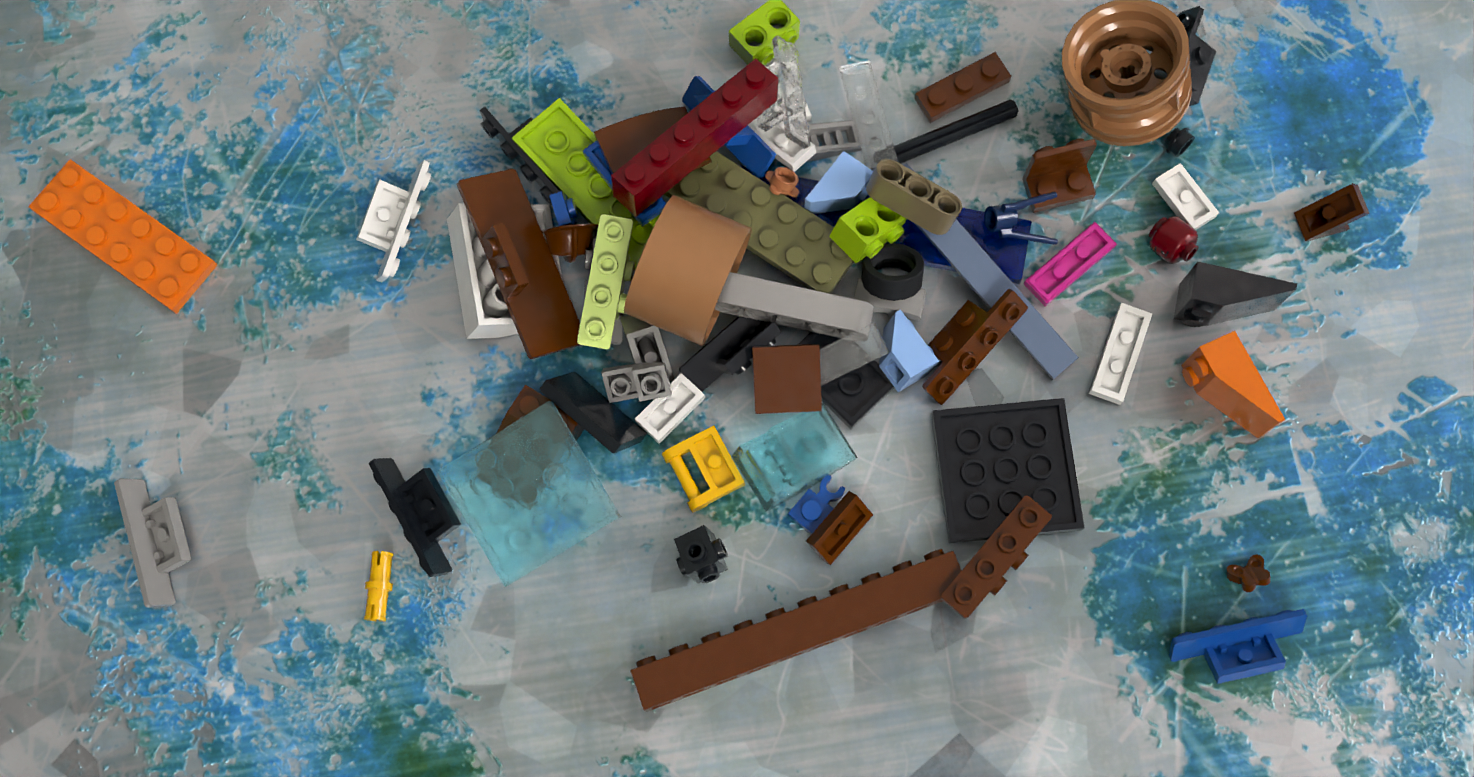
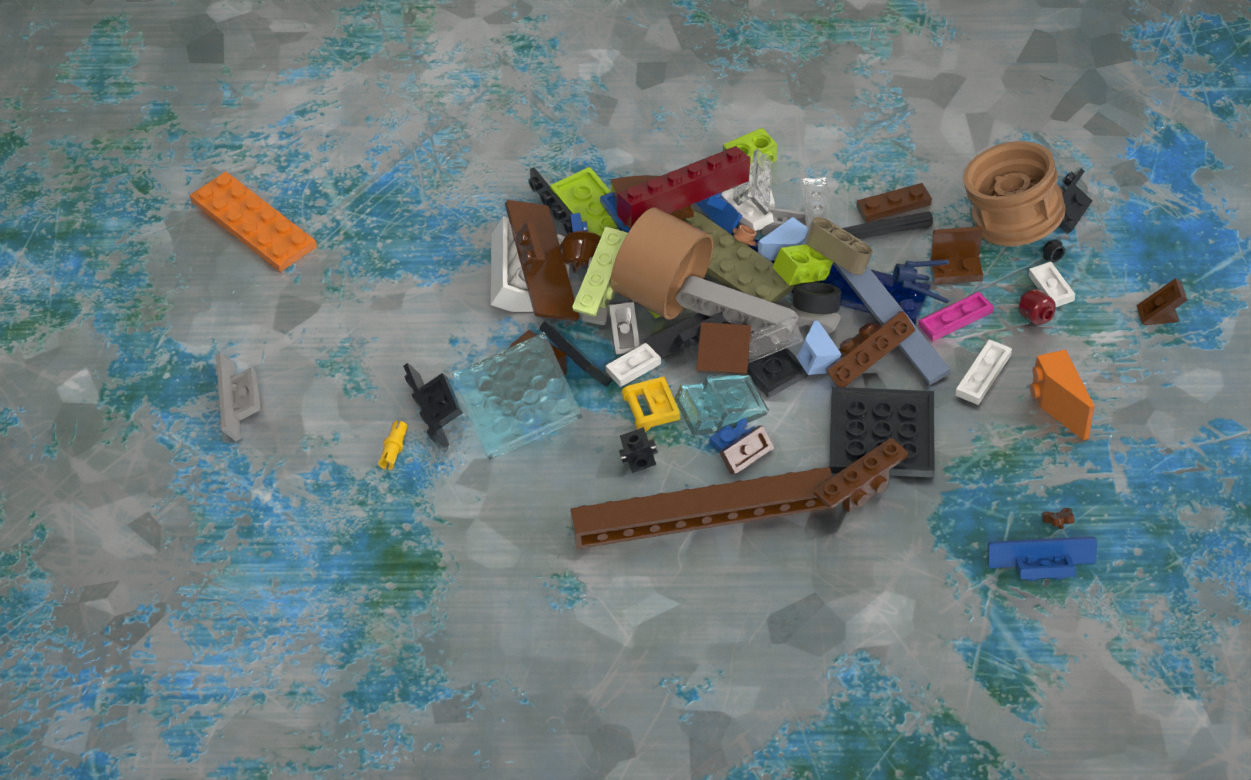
camera: 10 degrees right, 25 degrees down
white bracket [356,160,431,283] -> none
light grey slope [601,362,672,403] -> none
black slope [1173,262,1297,327] -> none

